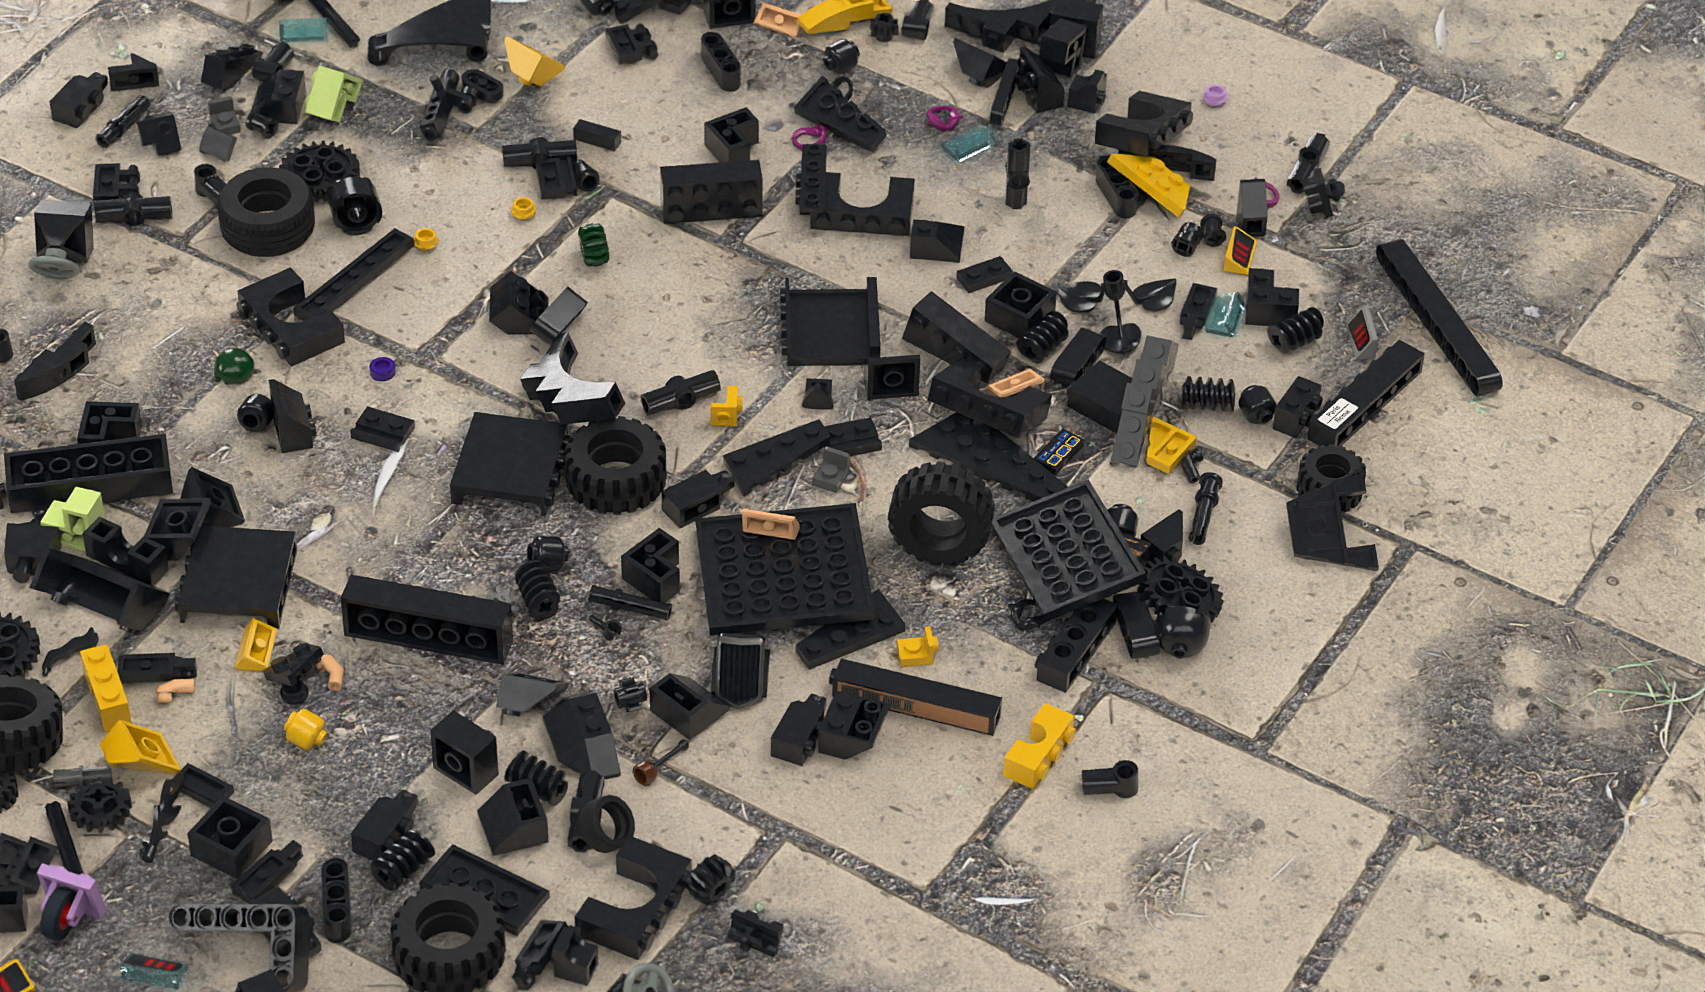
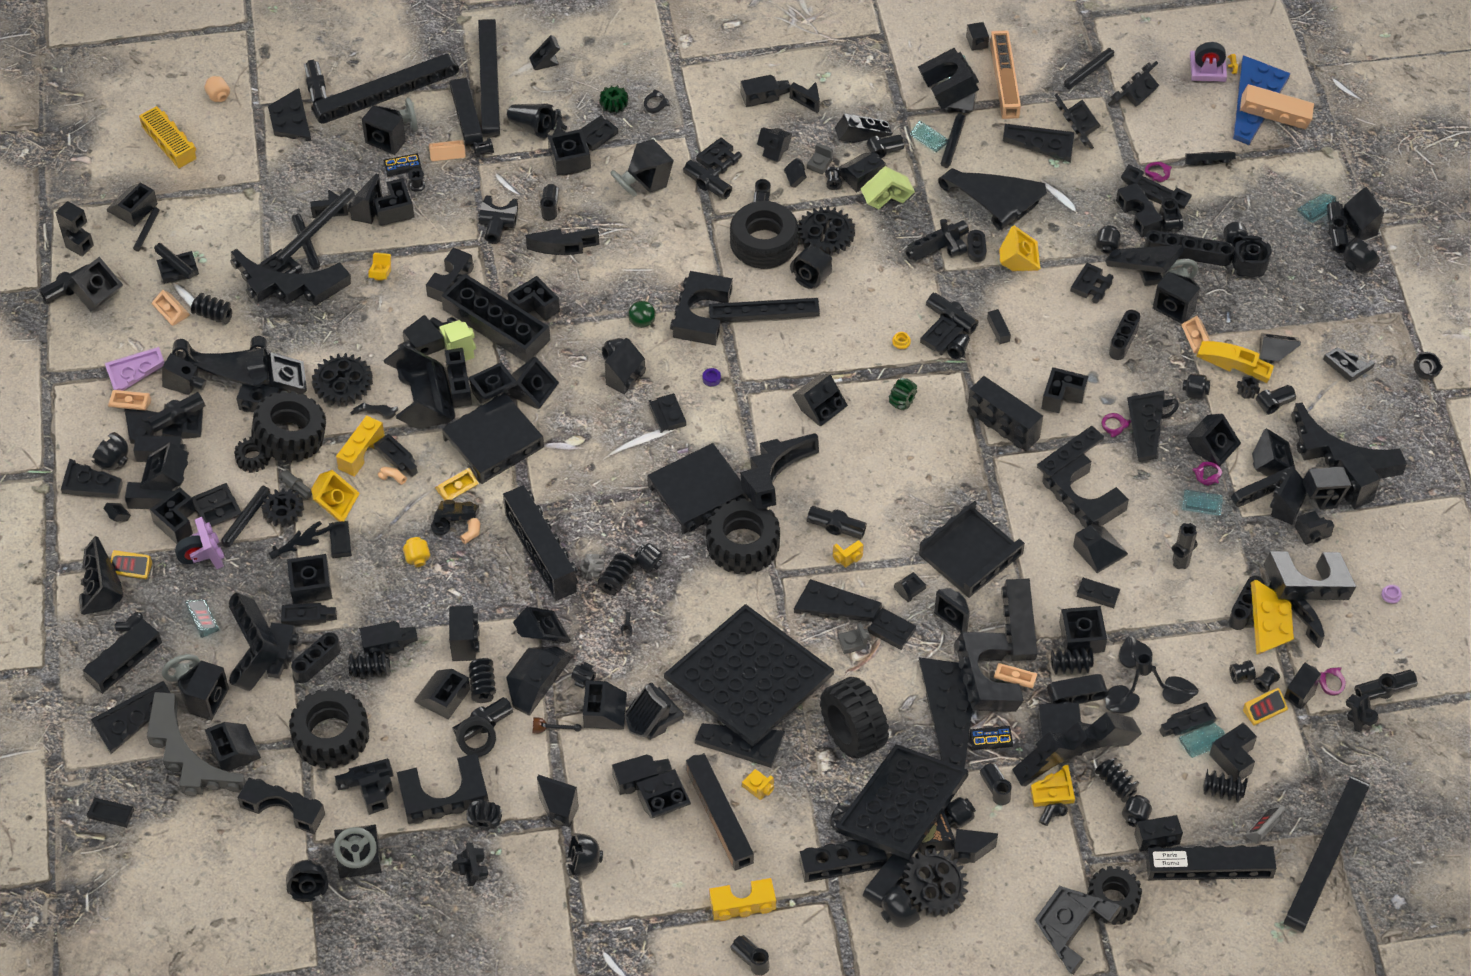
camera: 50 degrees right, 10 degrees up
black pin [95,95,150,148] -> none
yellow plate [414,228,439,251] -> none
black tile [419,844,550,936] -> none
black beam [530,286,588,346] -> none
black pin [588,585,672,621] -> none
black brick [621,528,680,603] -> none
black hinge [661,469,734,529] -> none
light nougat slope [742,509,800,540] -> none
black pin [1188,472,1223,545] -> none
none -> black slope [537,774,579,828]
none -> black cylinder [568,833,603,876]
none -> black piece [980,763,1012,806]
none -> black slope [1186,414,1241,467]

